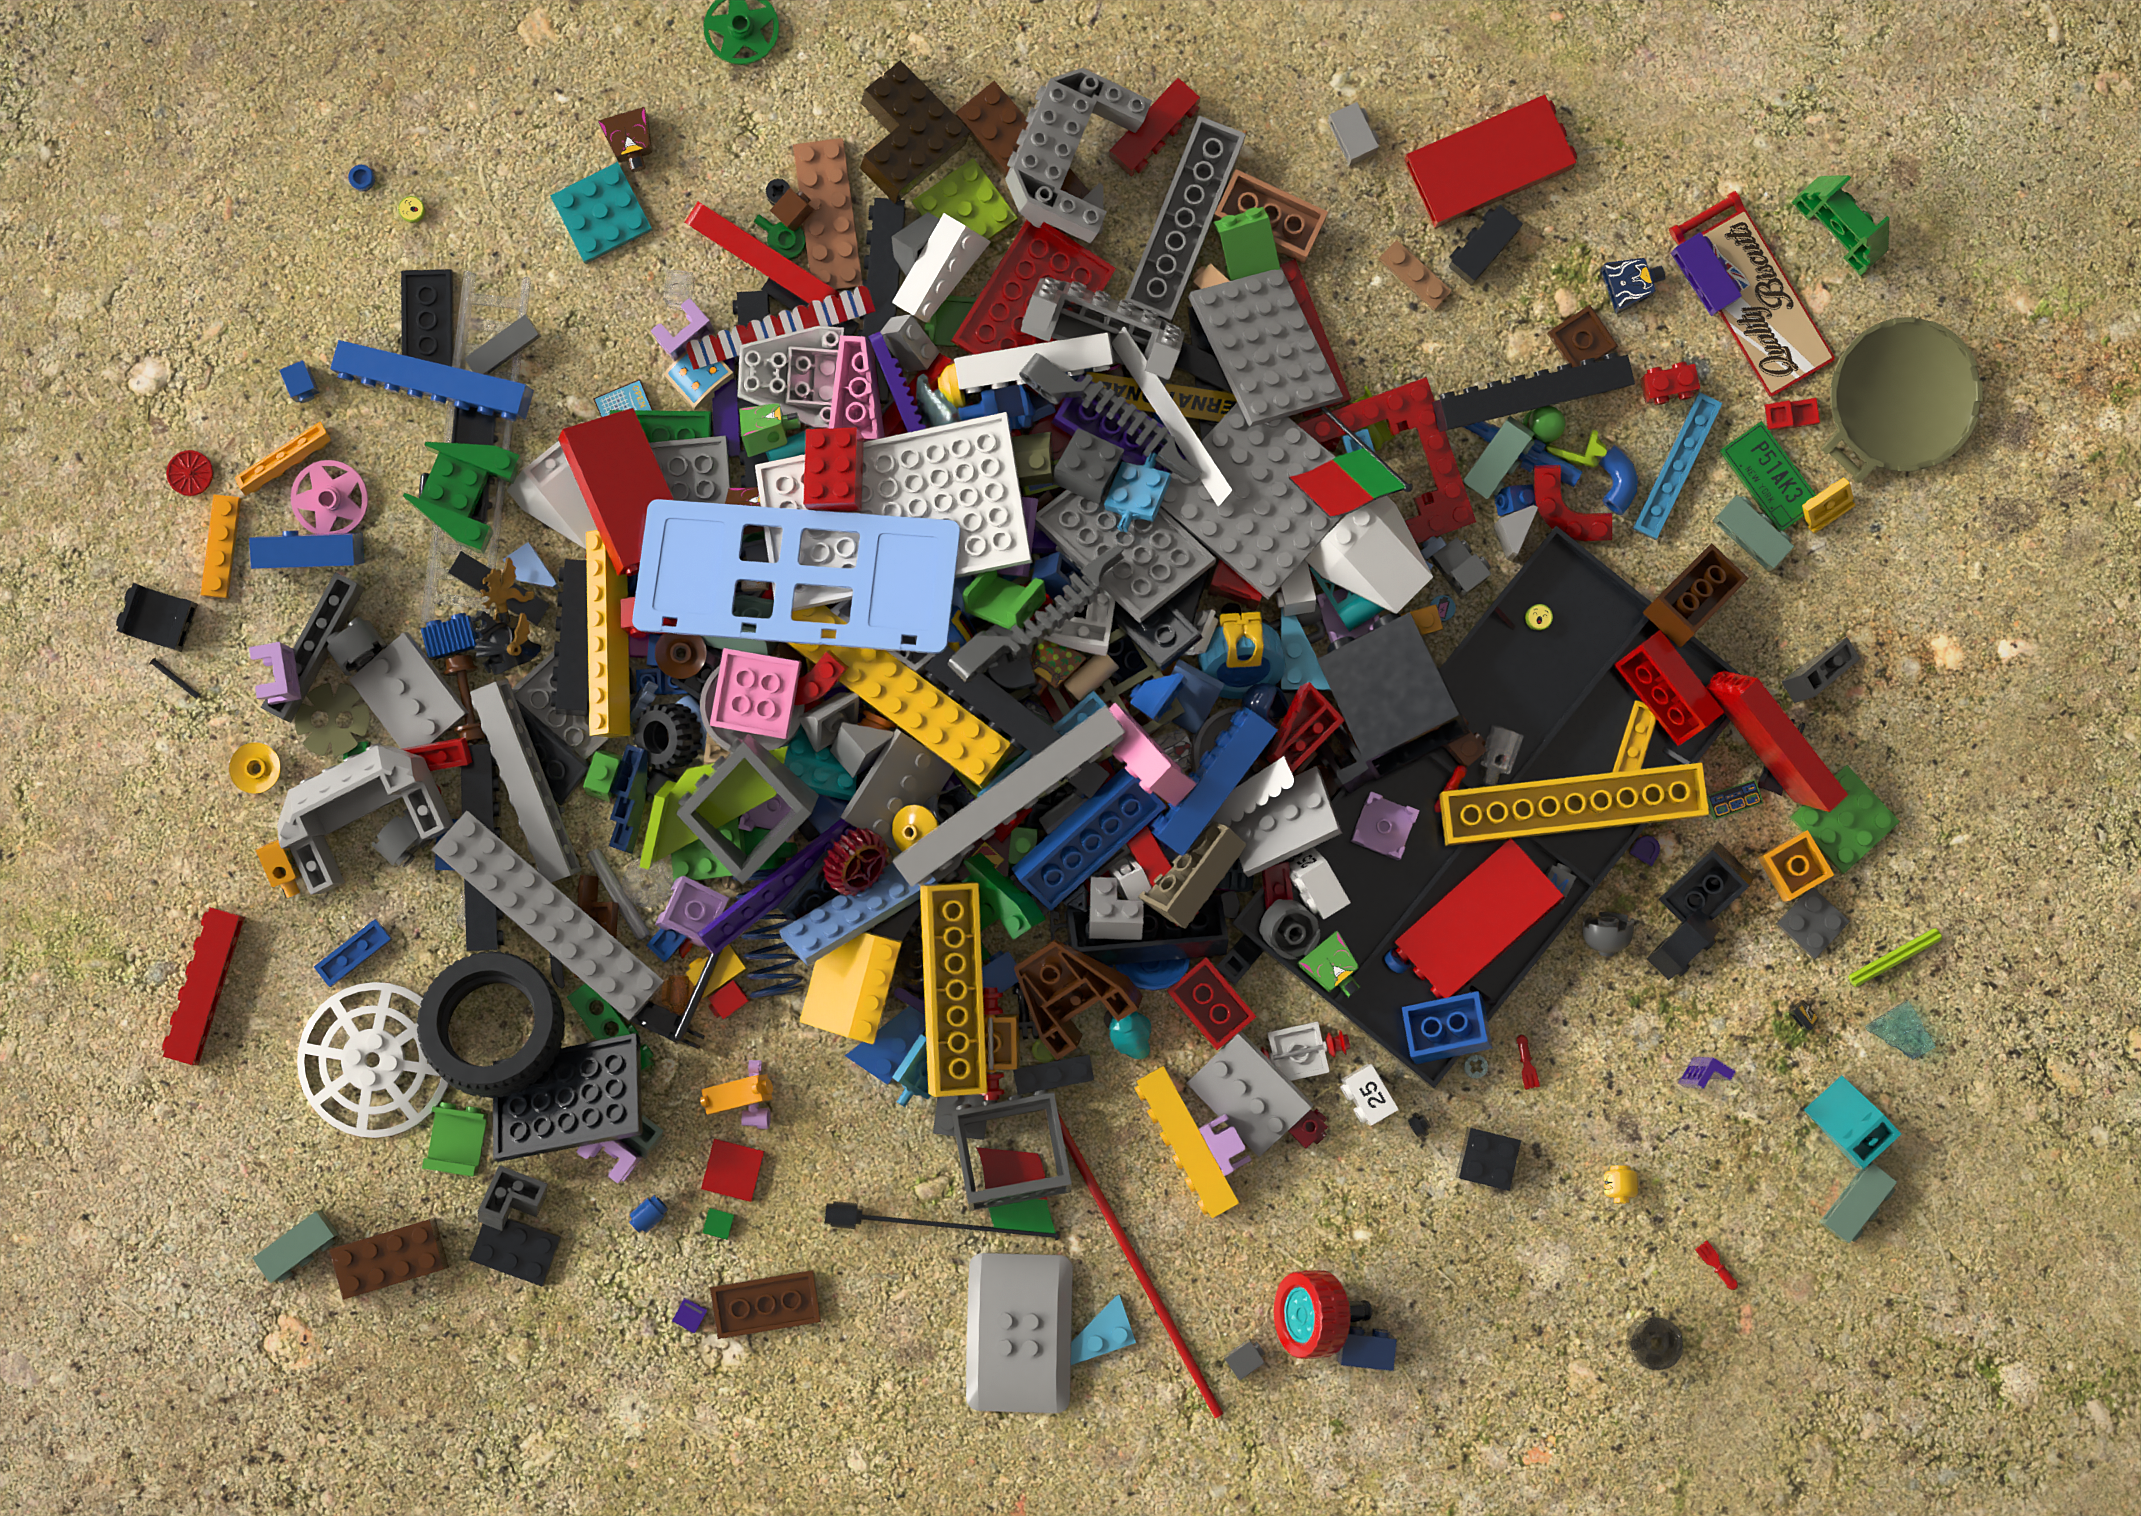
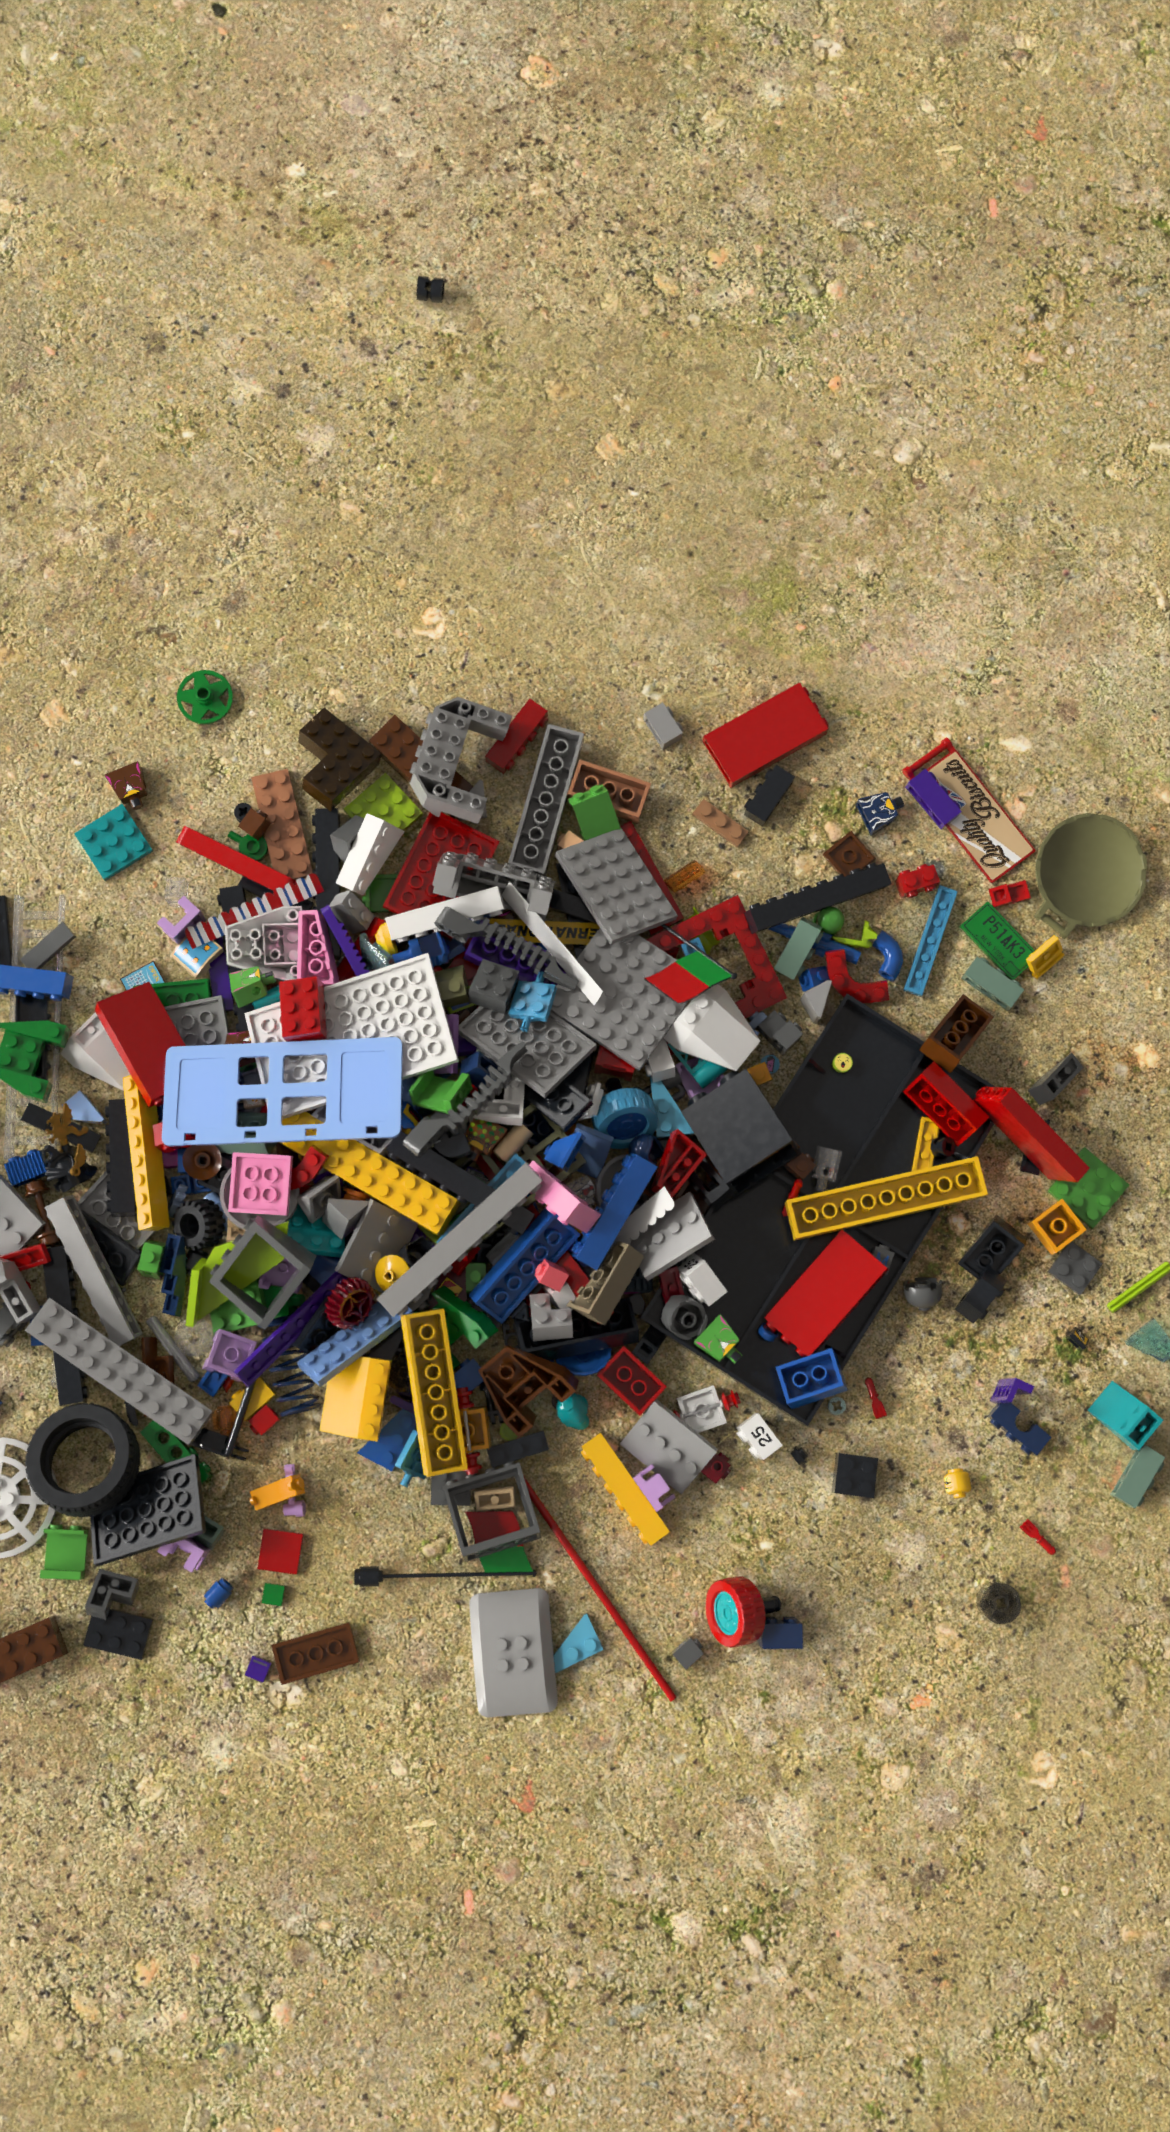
camera: 10 degrees left, 5 degrees down
yellow piece [1219,612,1264,668] -> none
lavender panel [1350,792,1420,860] -> none
dark purple tile [1629,836,1660,867] -> none
tile [1707,779,1764,820] -> none
green wedge [1791,175,1890,276] -> none
none -> tan brick [474,1486,516,1511]
none -> coral brick [535,1259,569,1292]
none -> clear orange plate [664,860,706,893]
none -> black wheel [931,1137,955,1157]
none -> dark blue arch [987,1403,1052,1456]

